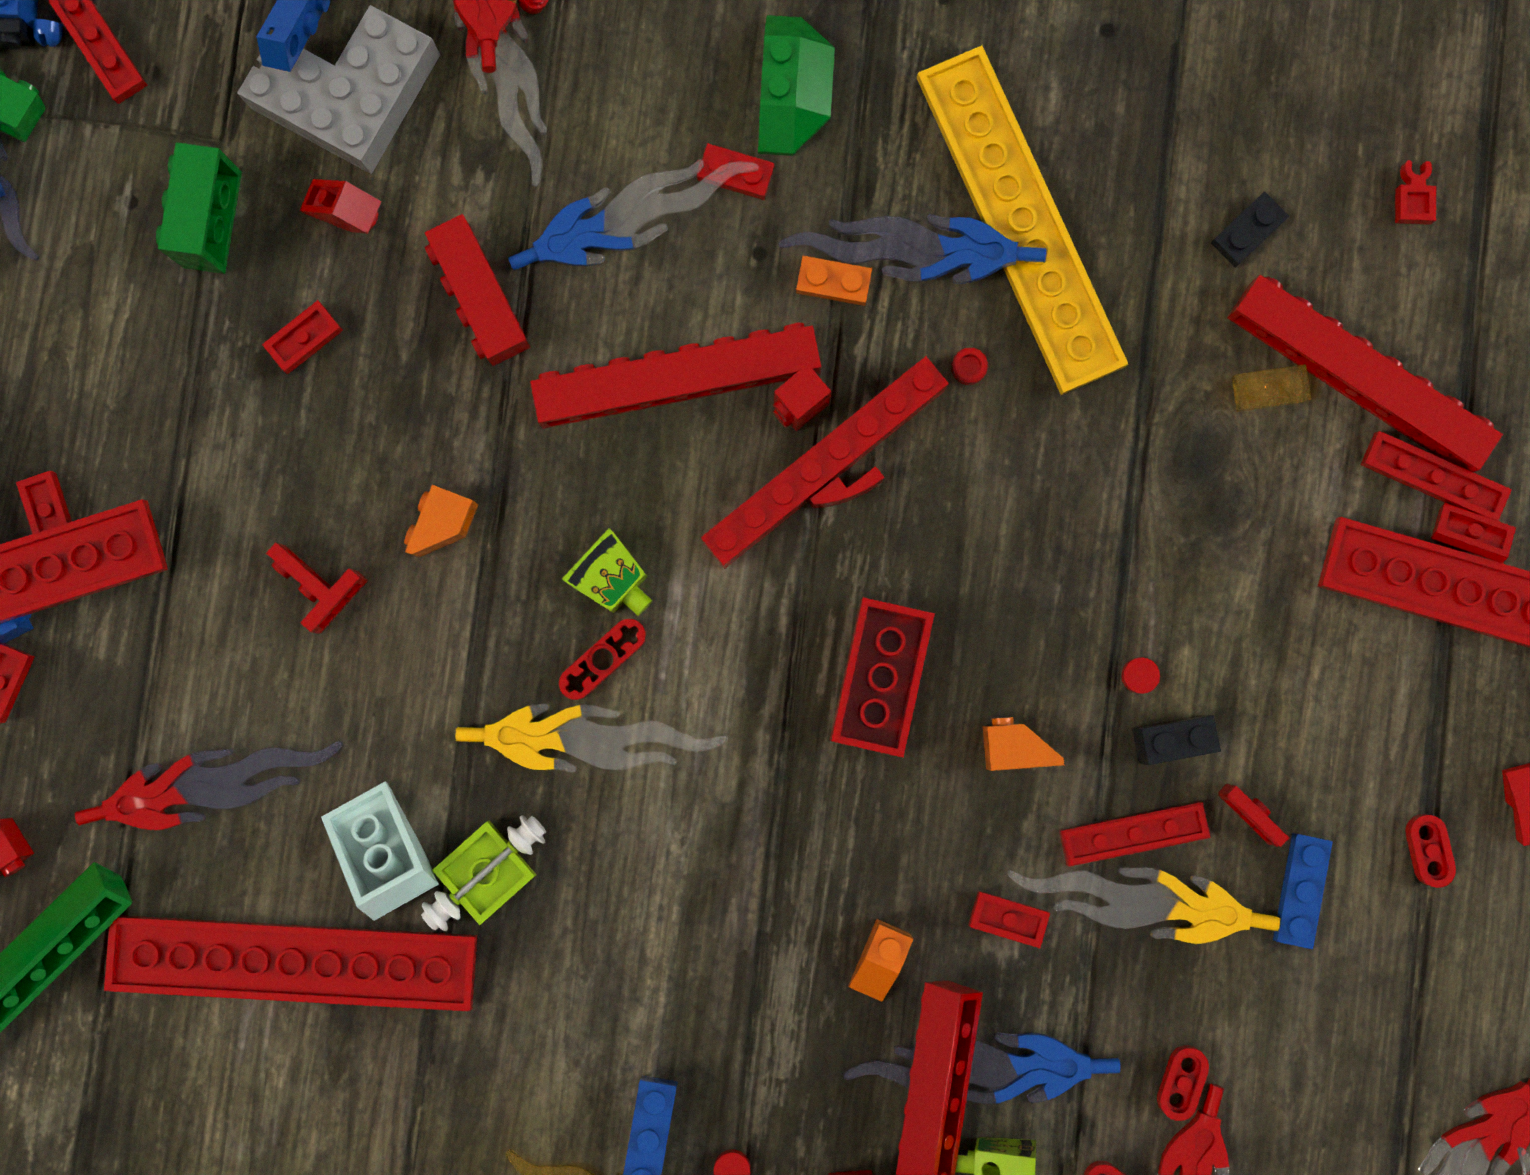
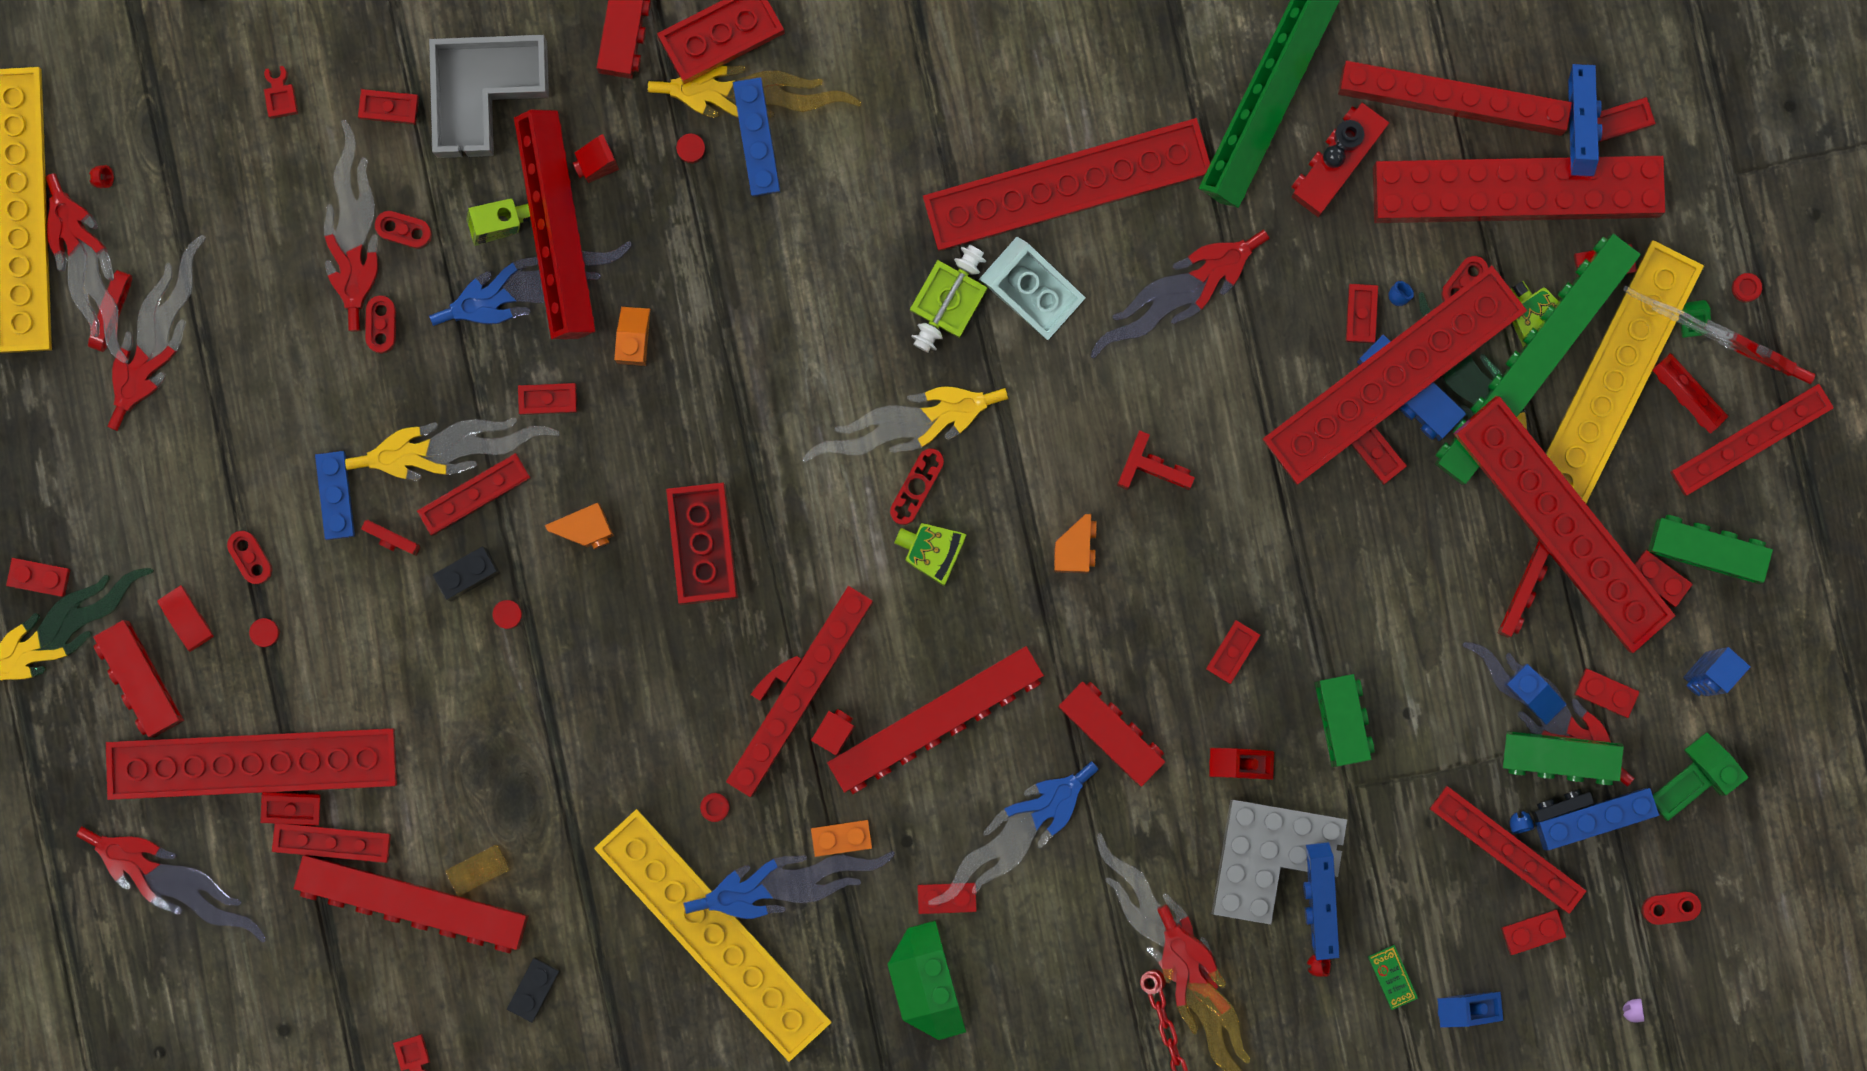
camera: 165 degrees right, 0 degrees up
none -> red tile [249,618,280,647]

